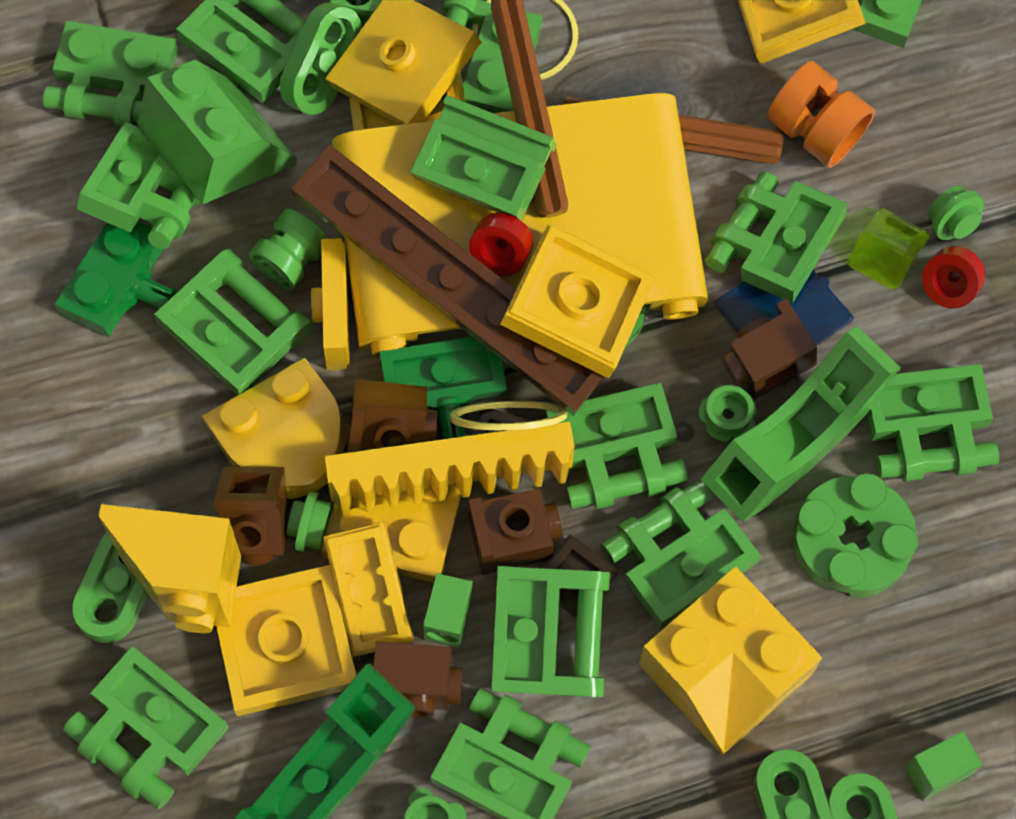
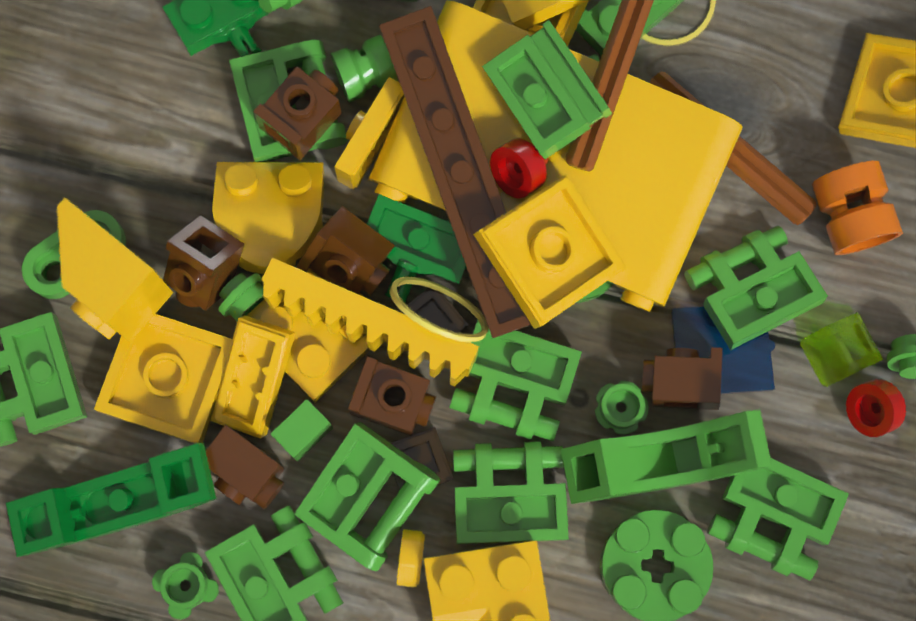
camera: 30 degrees right, 10 degrees up
none -> reddish brown brick [253,67,341,160]
none -> yellow tile [397,529,425,587]

